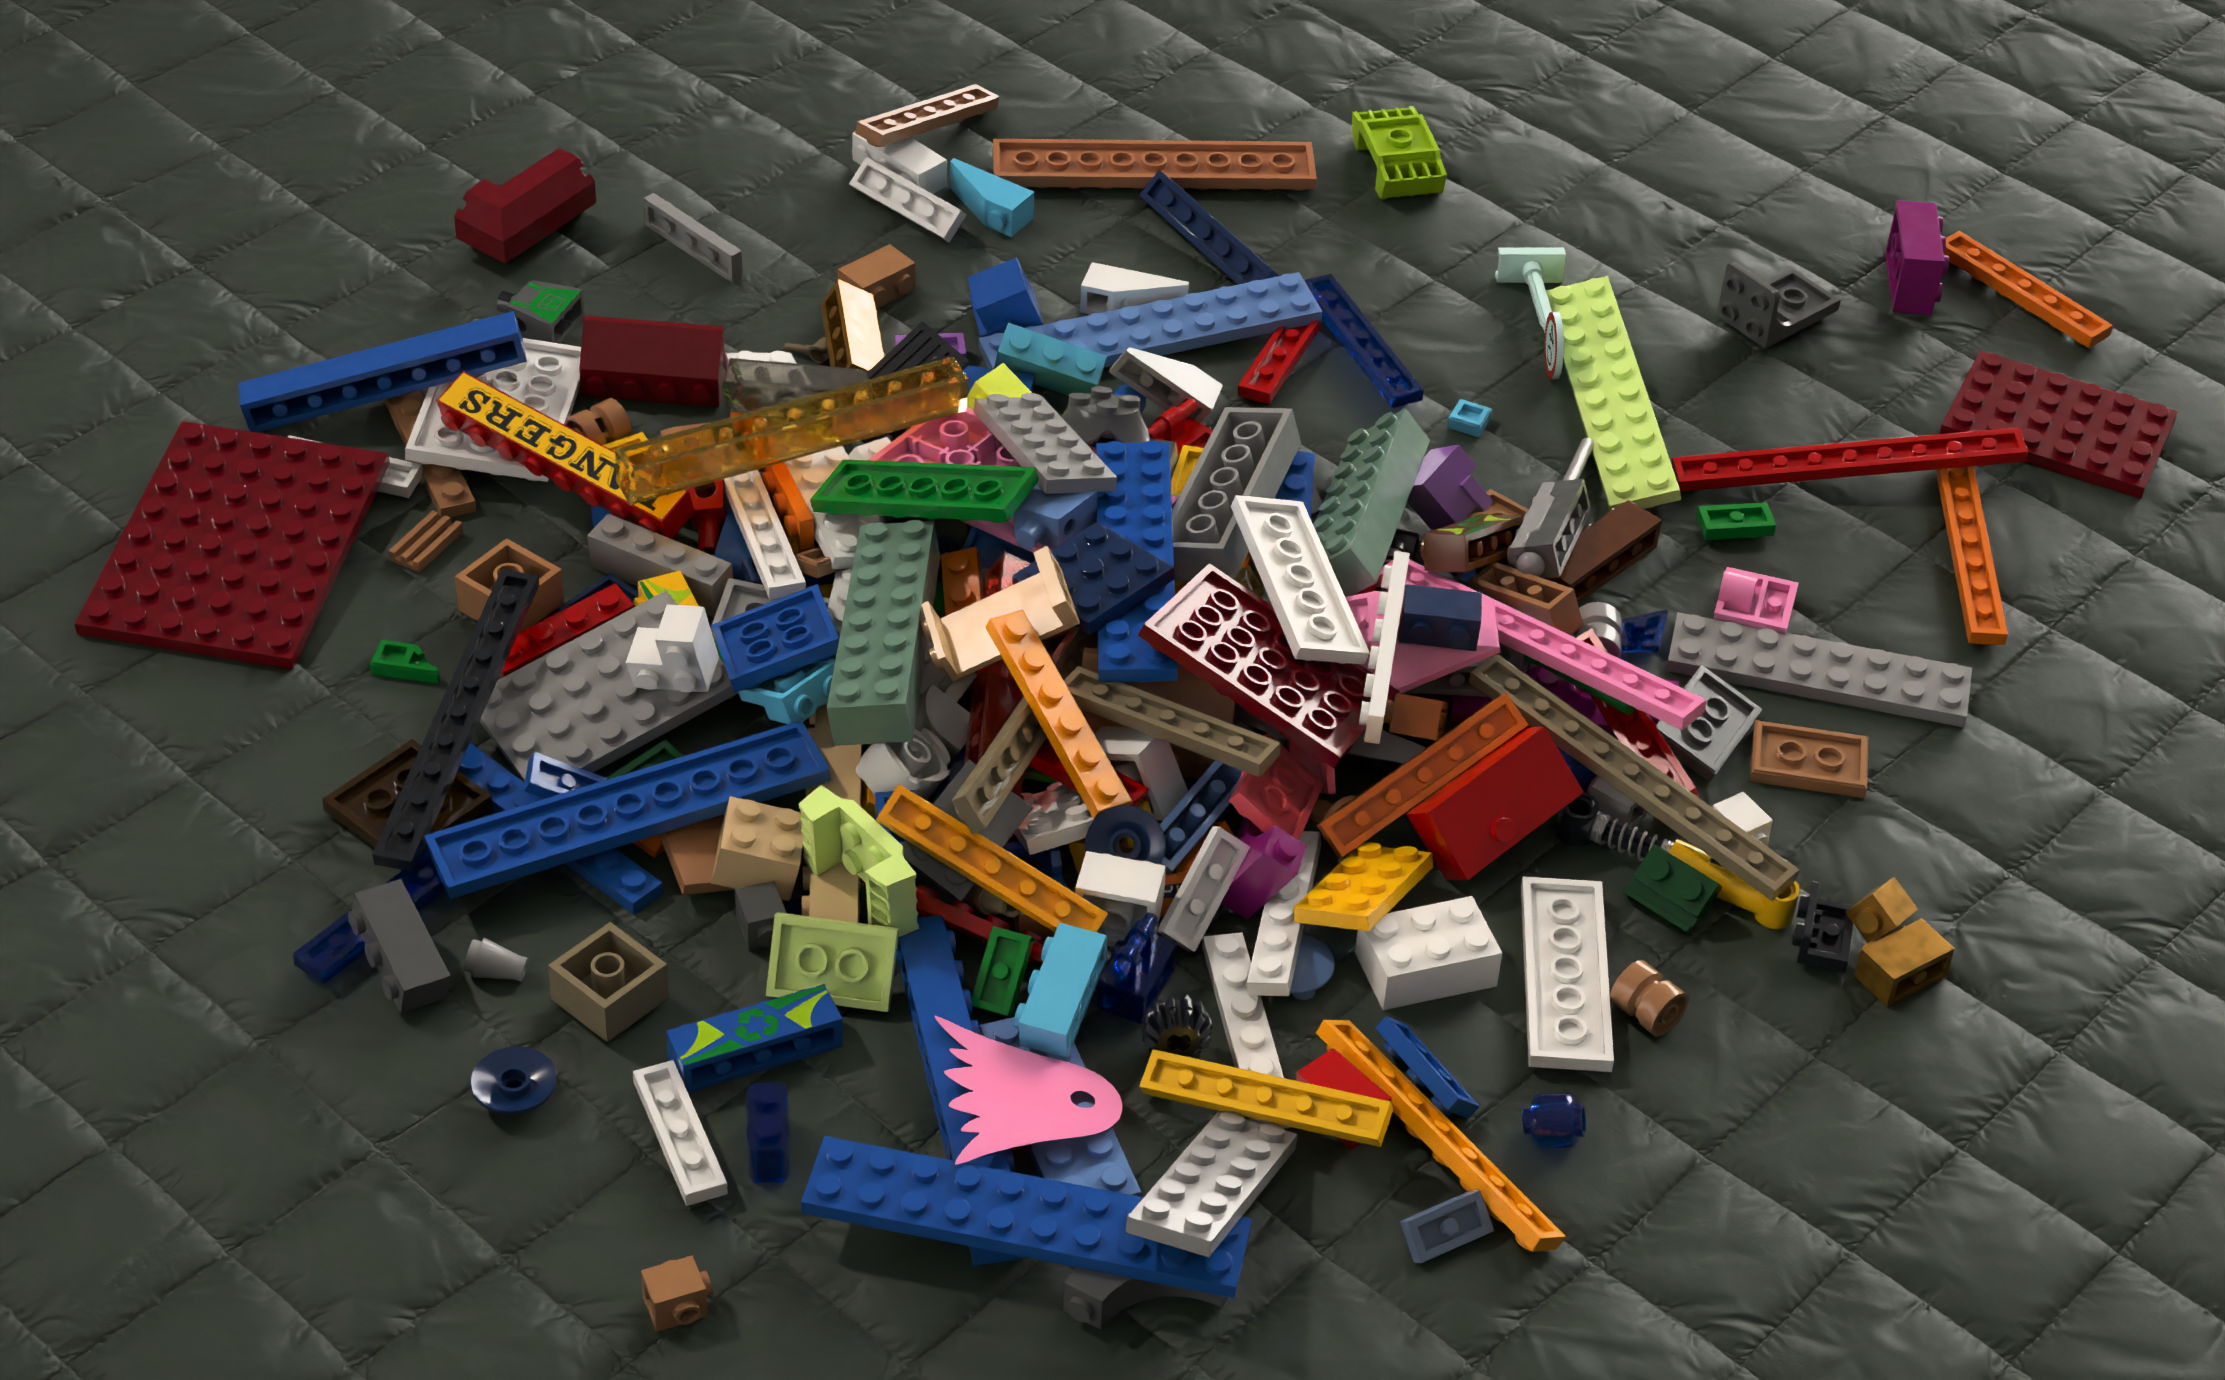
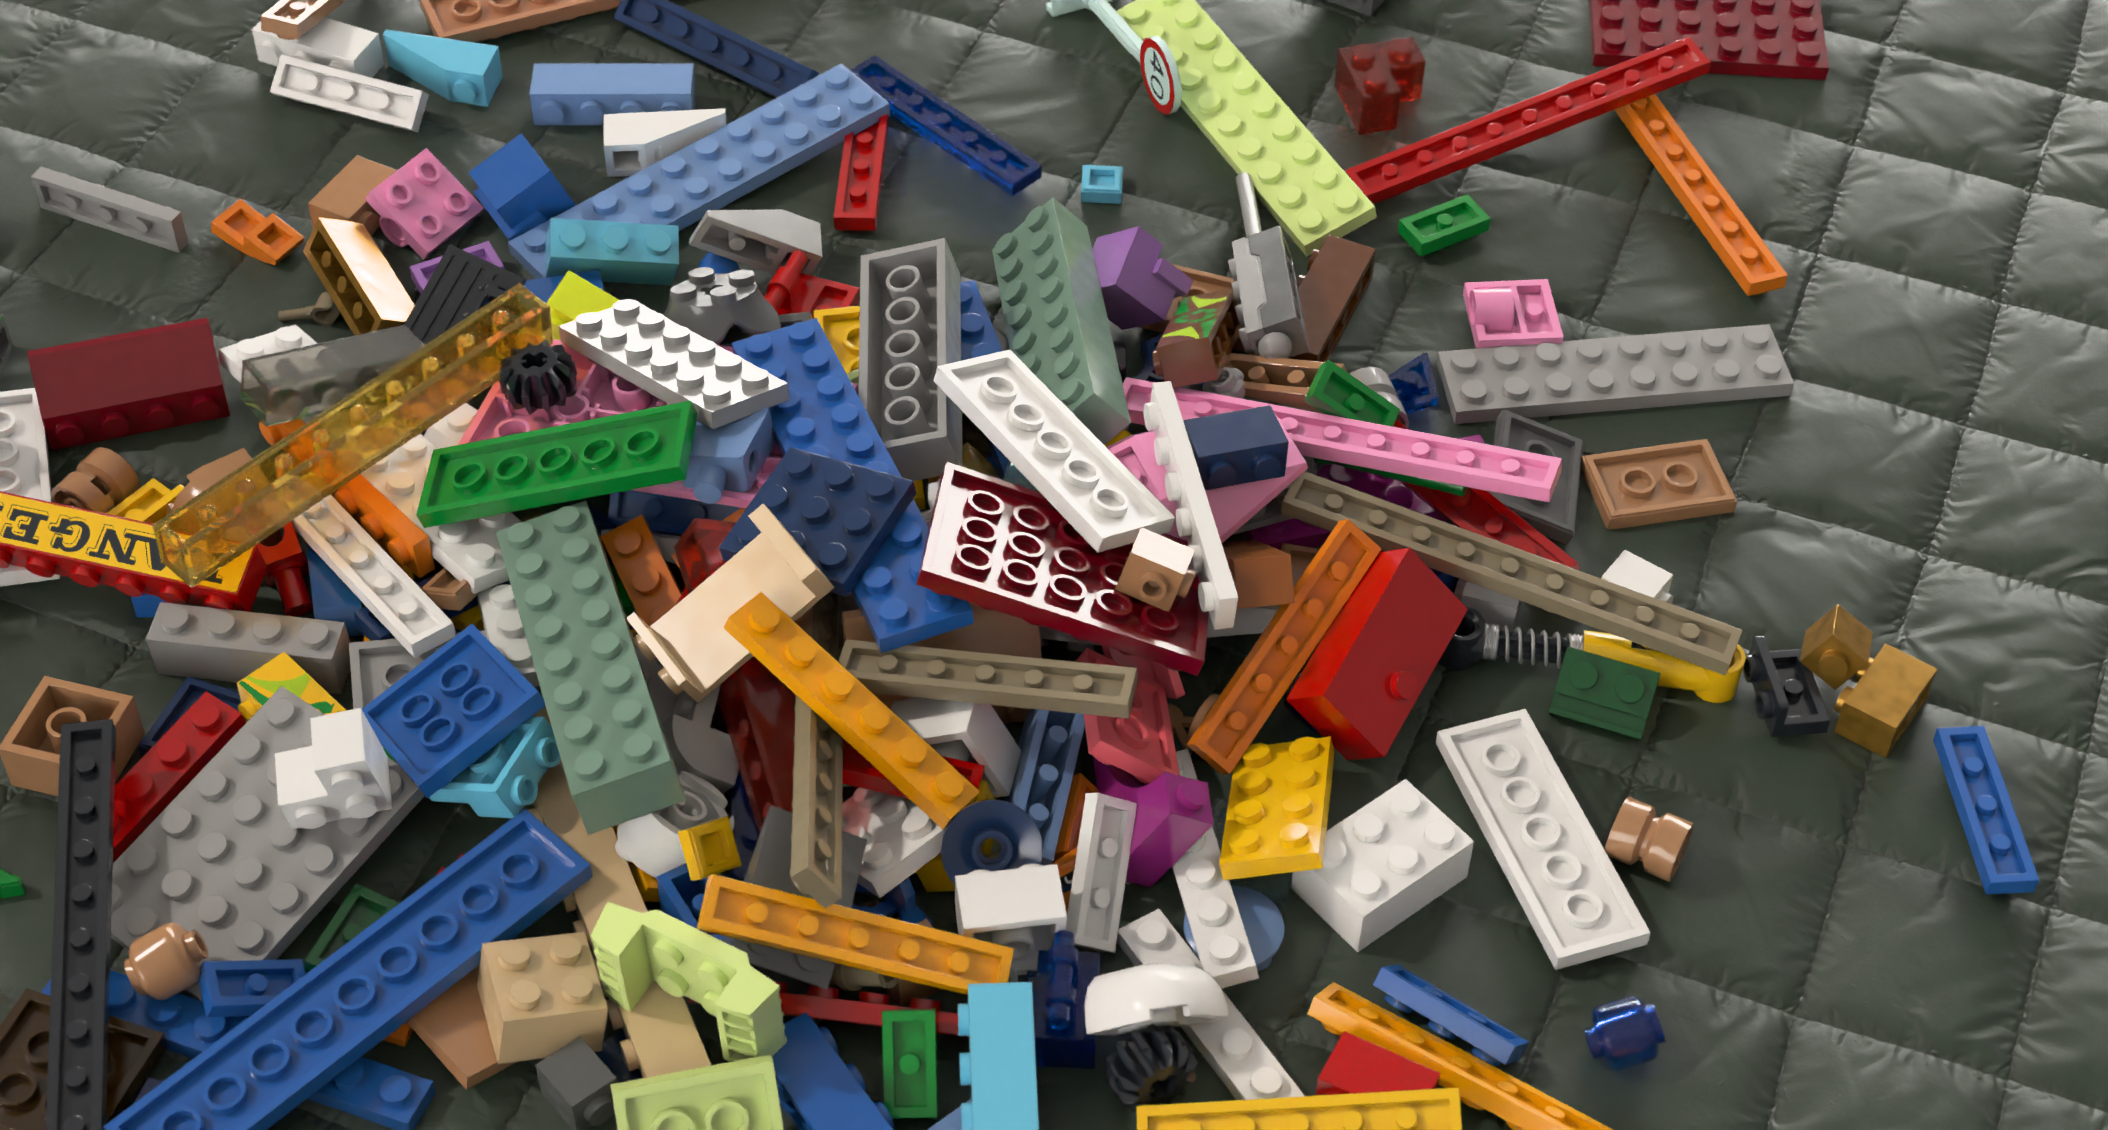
camera: 20 degrees left, 5 degrees up
none -> medium nougat head [124,922,209,1000]
none -> orange slope [211,199,305,266]
none -> bright pink plate [365,148,484,260]
none -> black gear [499,340,577,415]
none -> medium blue brick [530,63,696,125]
none -> yellow tile [678,816,742,881]
none -> white brick [1084,963,1229,1036]
none -> medium nougat brick [1115,527,1197,612]
none -> light grey plate [1203,367,1245,399]
none -> green plate [1304,360,1400,427]
none -> clear red brick [1334,37,1426,135]
none -> blue plate [1933,726,2039,895]

